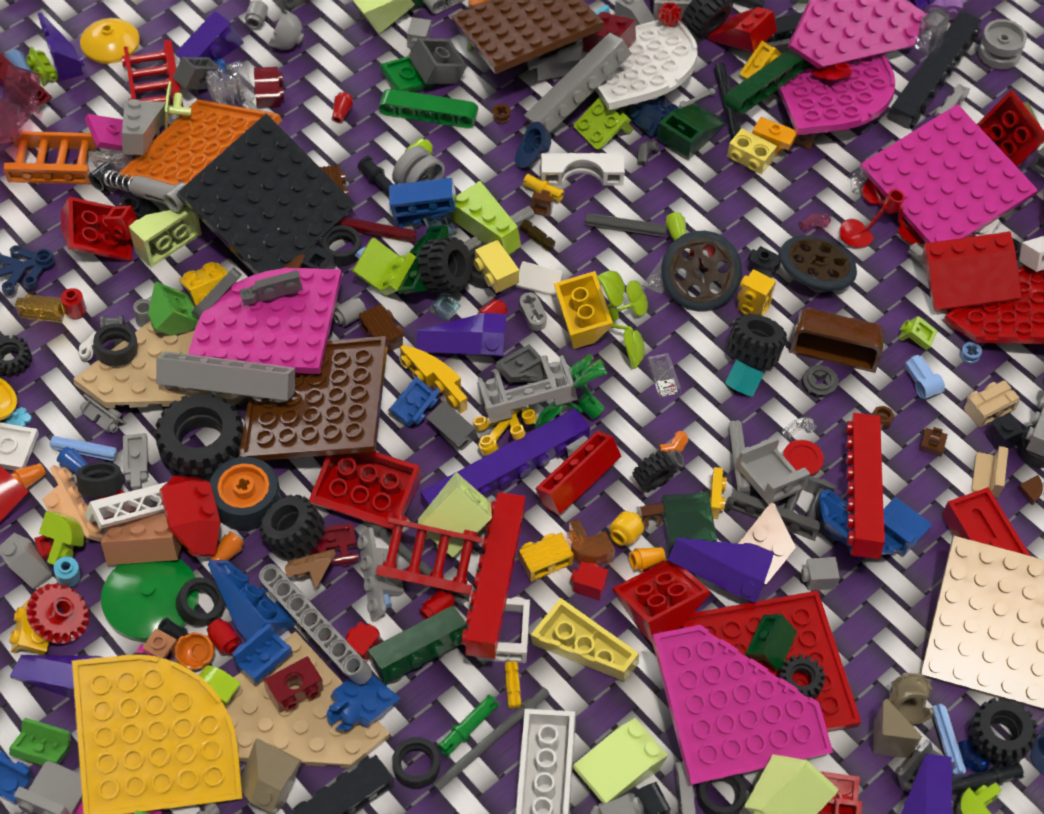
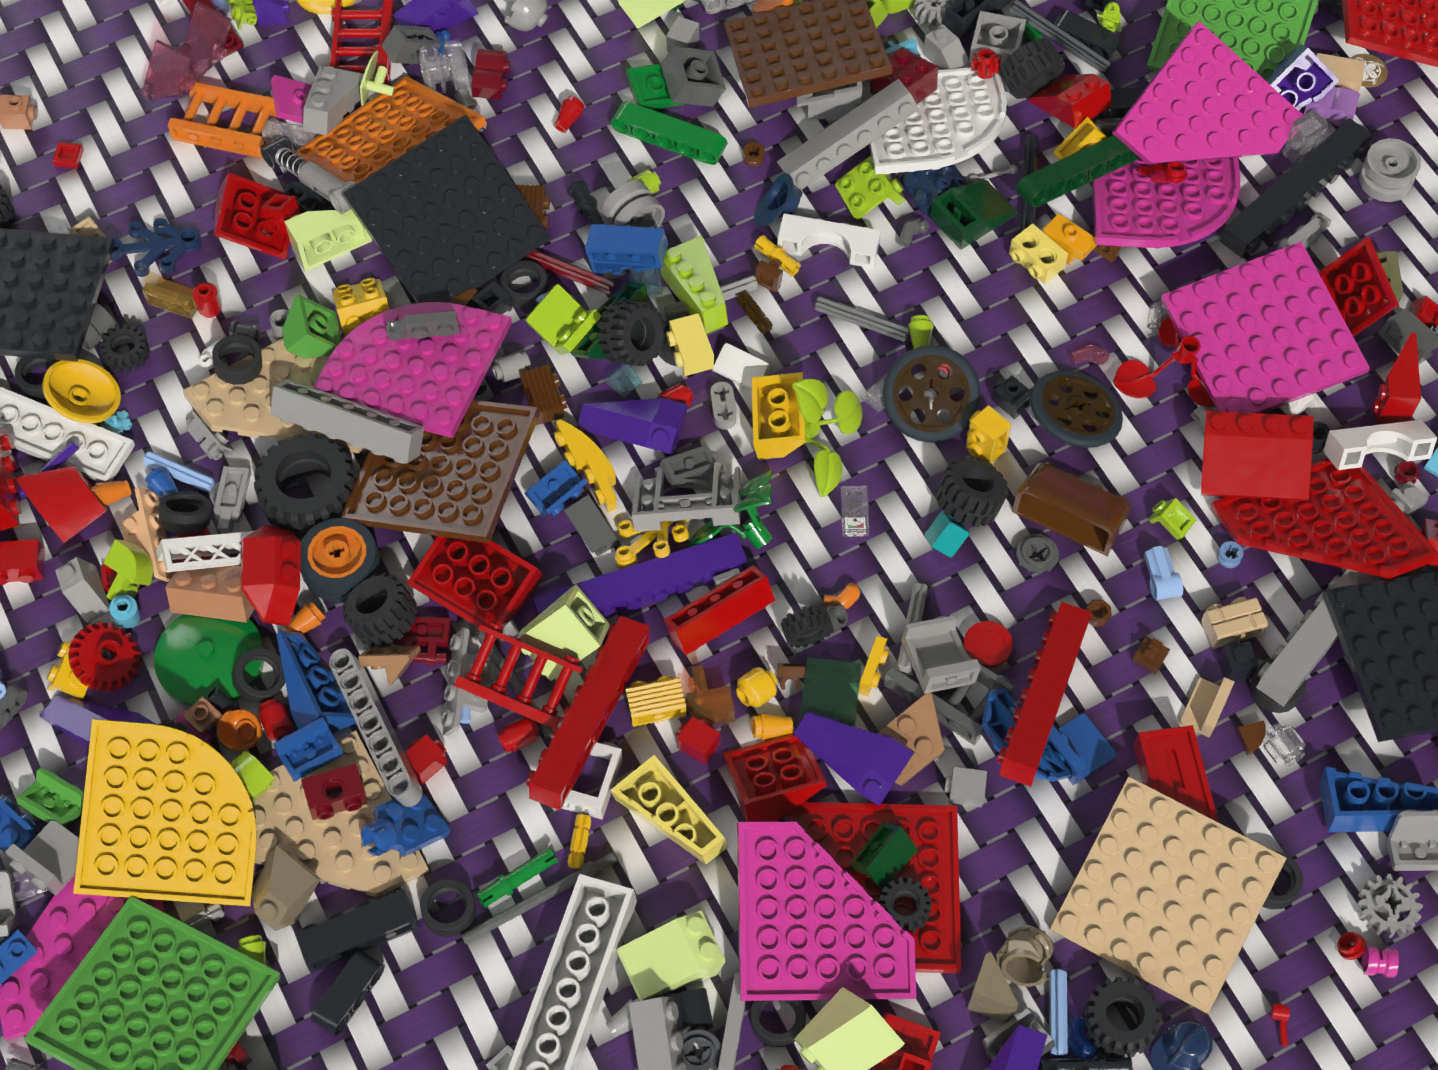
camera: 15 degrees right, 5 degrees up
dark grey beam [191,267,242,319] -> none
dark green brick [368,605,468,684] -> none
clear arm [782,417,817,439] -> none

